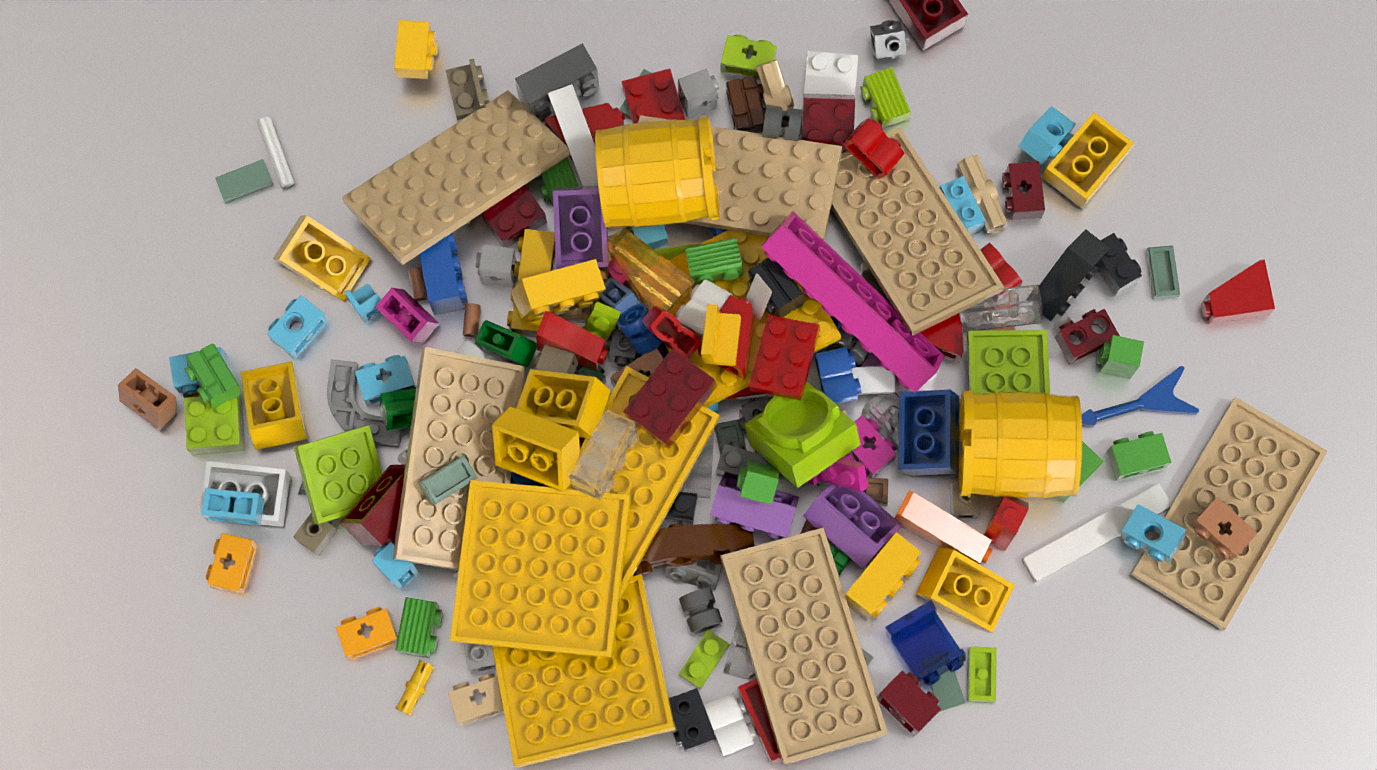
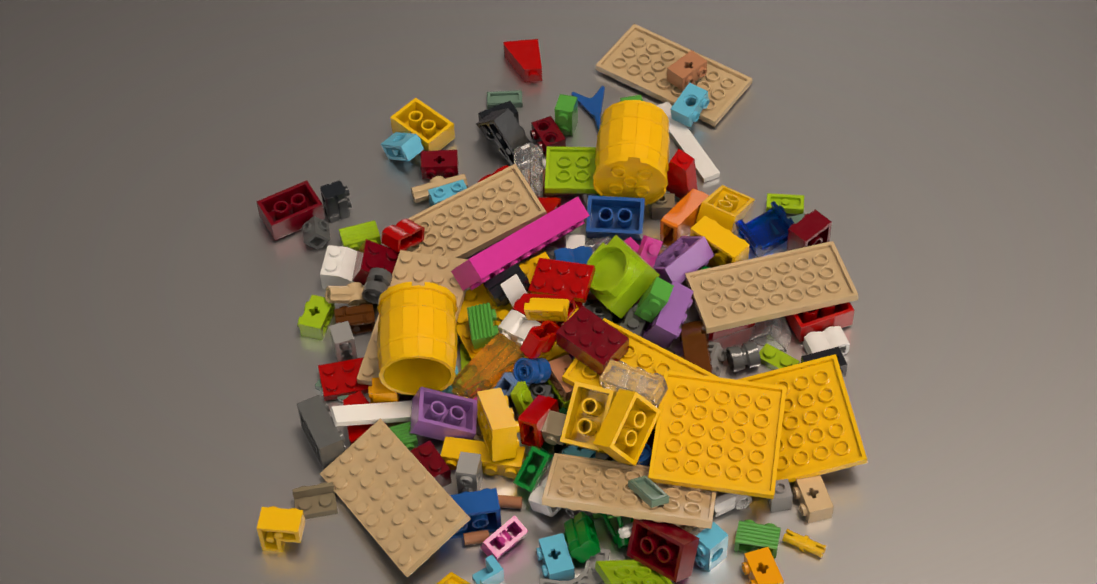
camera: 85 degrees left, 25 degrees down
none -> black brick [320,180,352,223]

